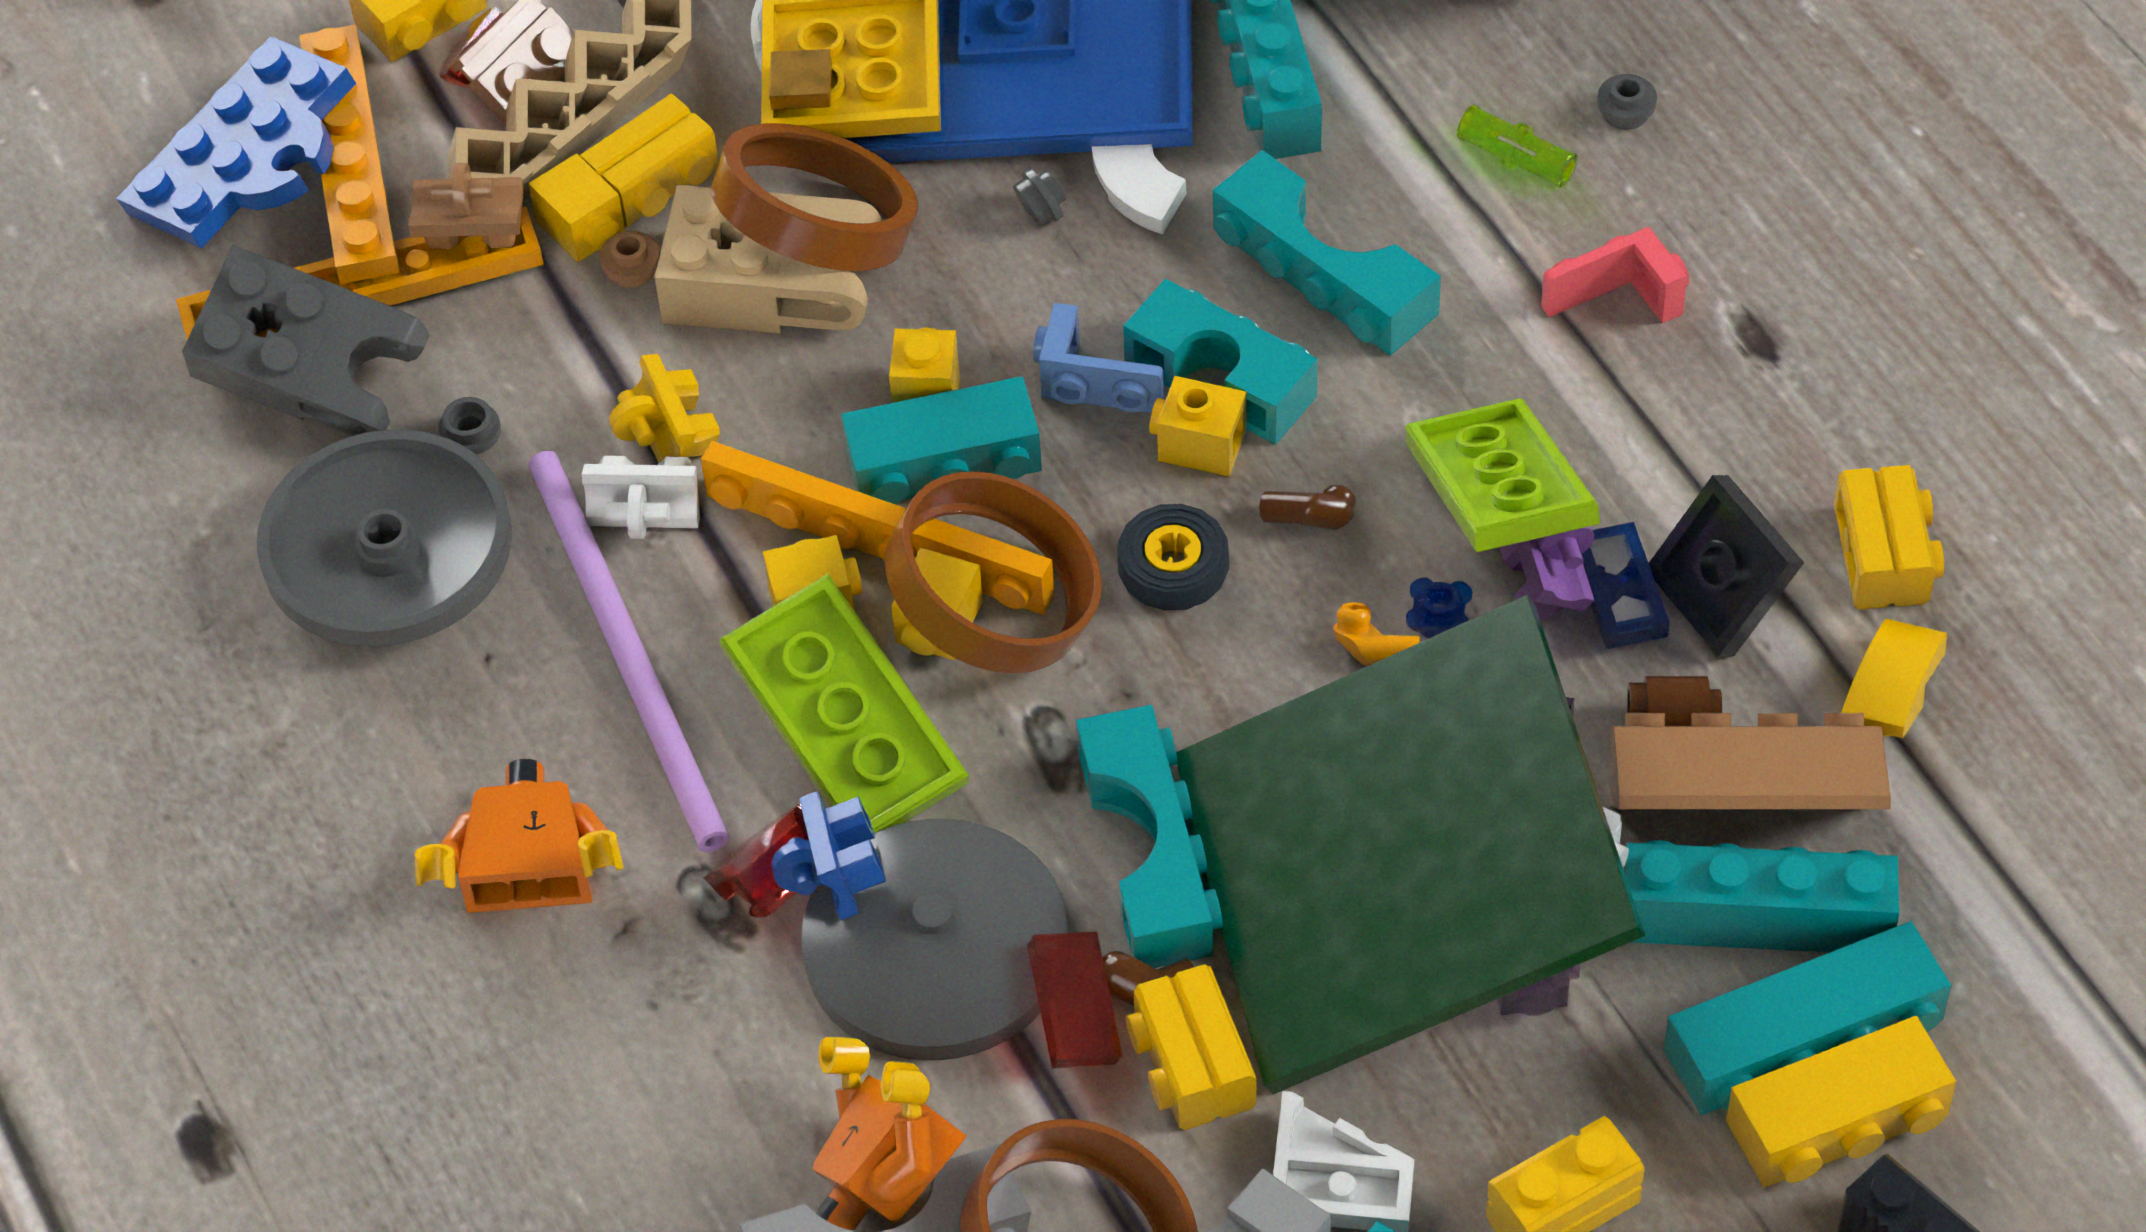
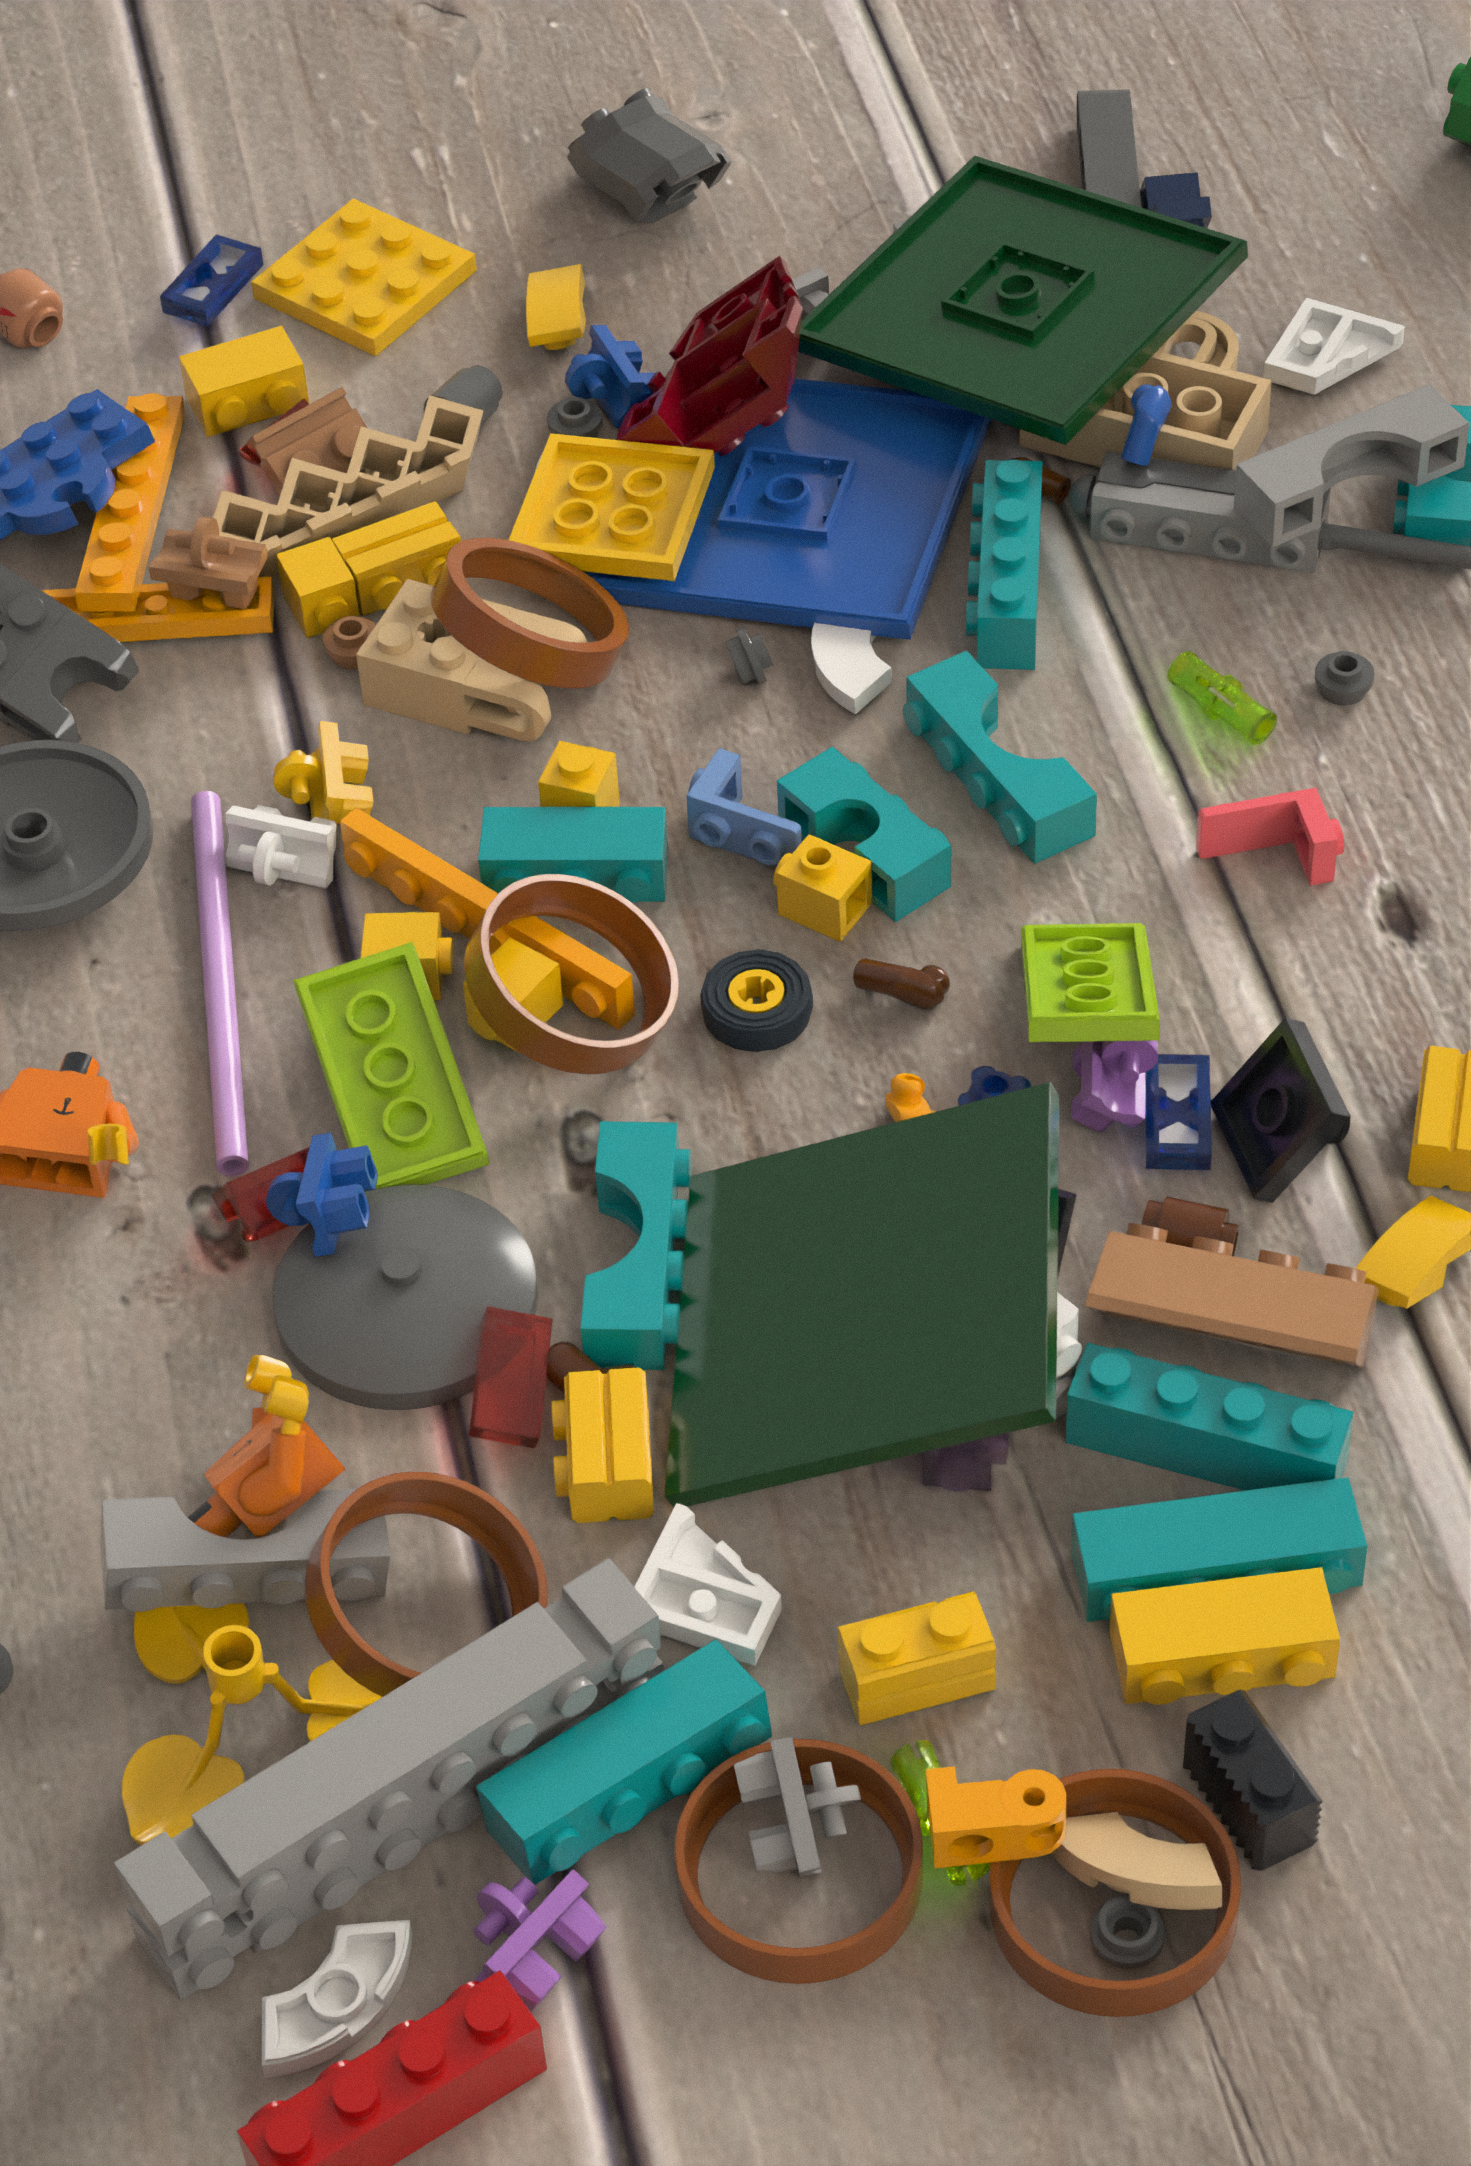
camera: 15 degrees right, 5 degrees down
dark grey plate [439,397,501,455] -> none
pearl gold tile [769,49,832,110] -> none

